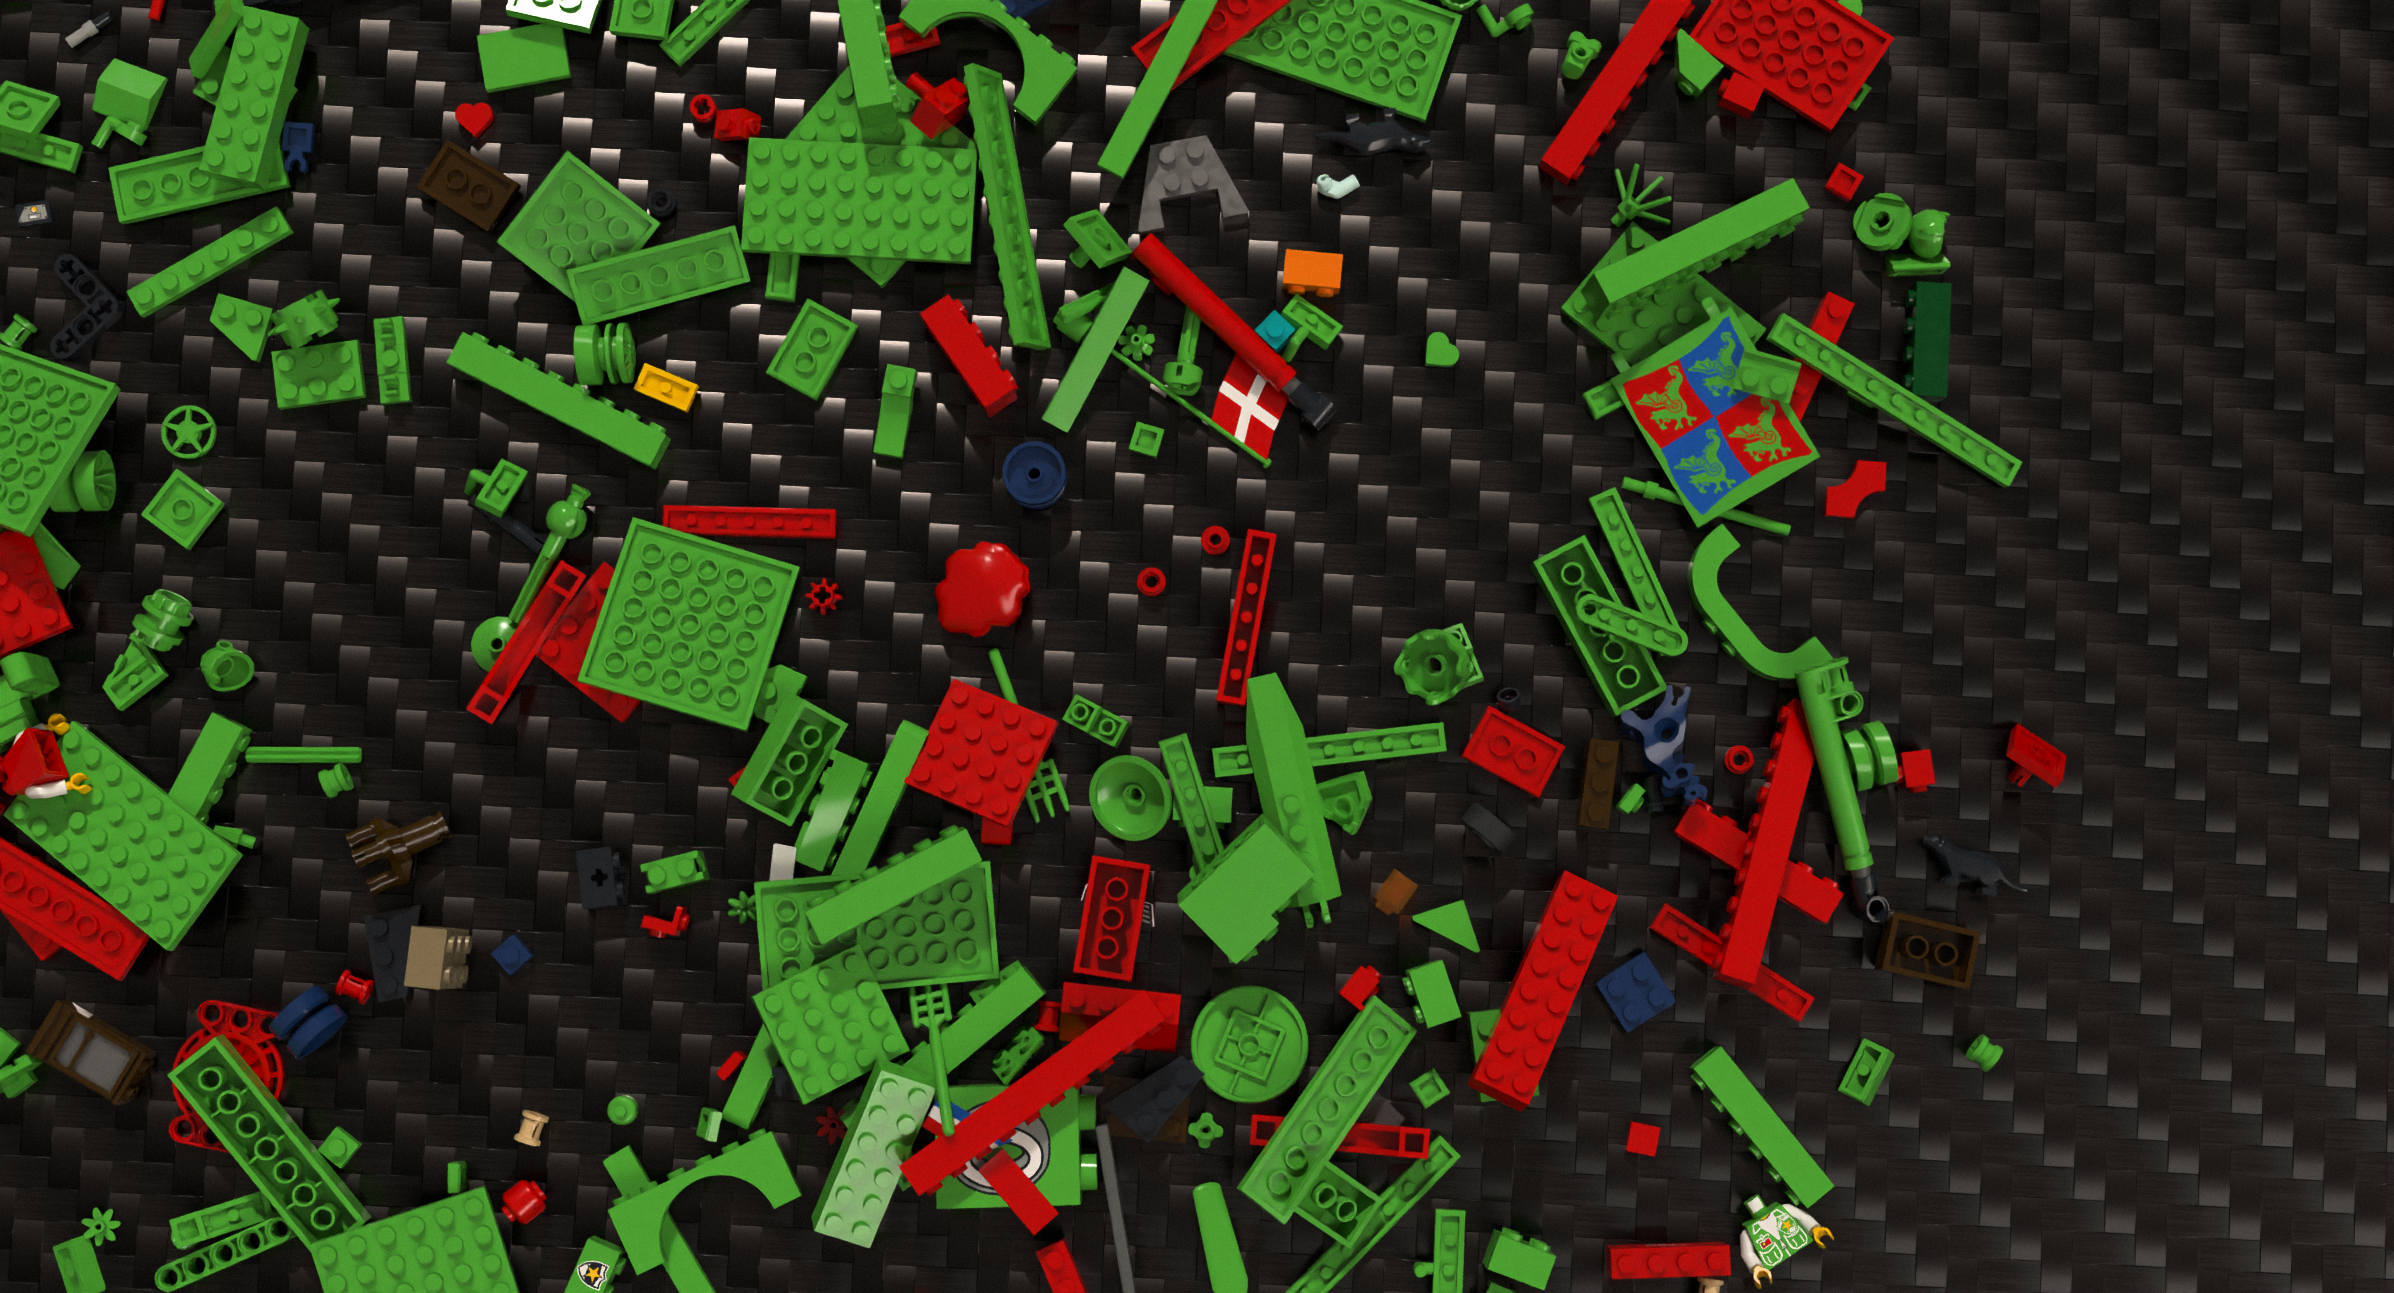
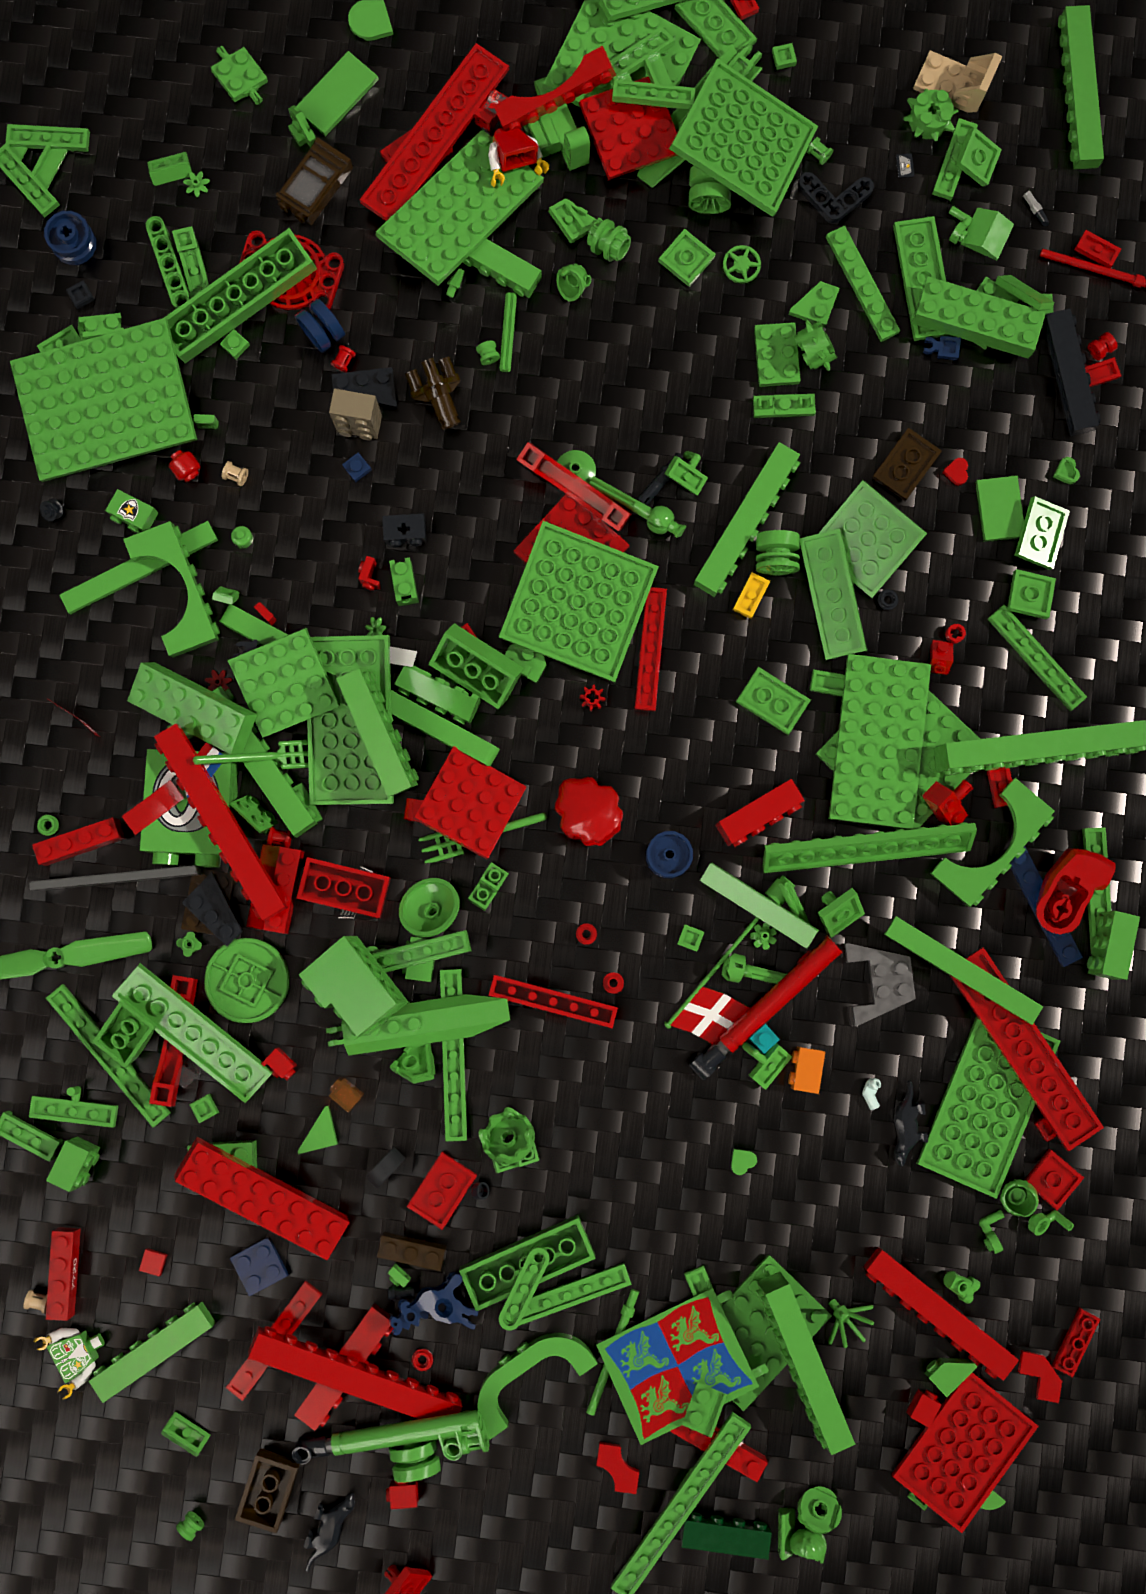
camera: 90 degrees right, 0 degrees up
bright green slope [873,364,918,459] -> none
bright green brick [1402,960,1462,1028] -> none
red tile [1823,162,1864,203] -> none

